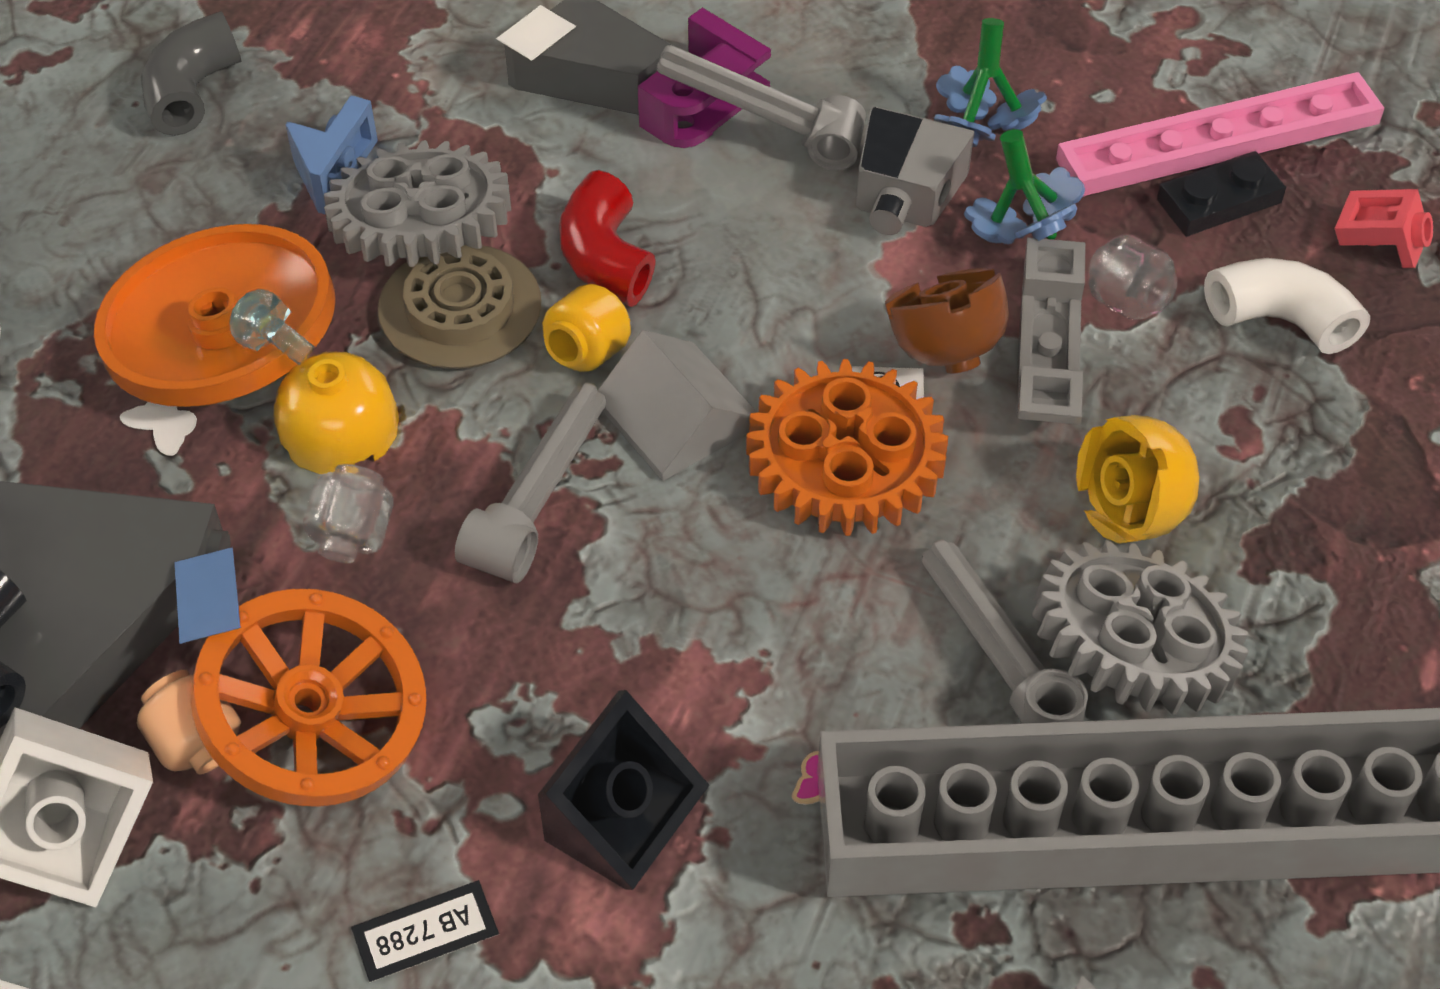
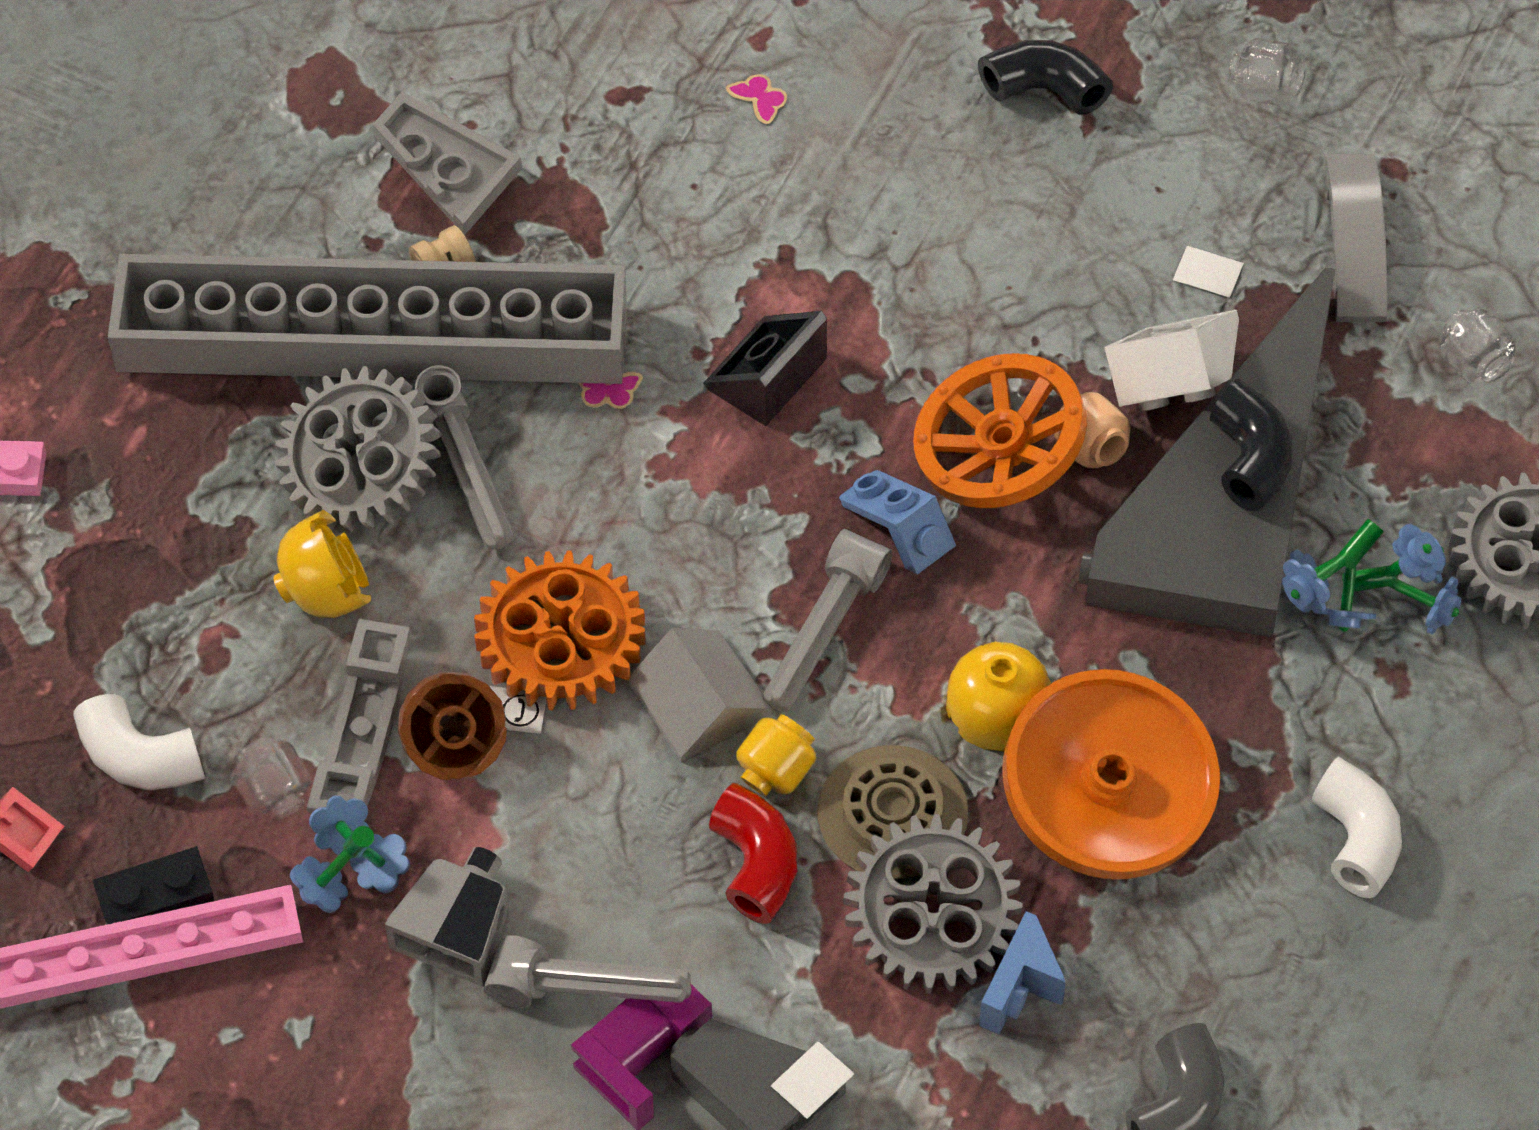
camera: 175 degrees left, 5 degrees up
medium blue sticker [174,547,241,644] -> none
clear light blue plate [229,289,315,365] -> none
clear head [303,464,394,563] -> none
sticker [351,880,499,983] -> none
plant [934,18,1047,147] -> none
none -> tan wheel [409,225,476,262]
none -> medium blue bracket [839,470,956,575]

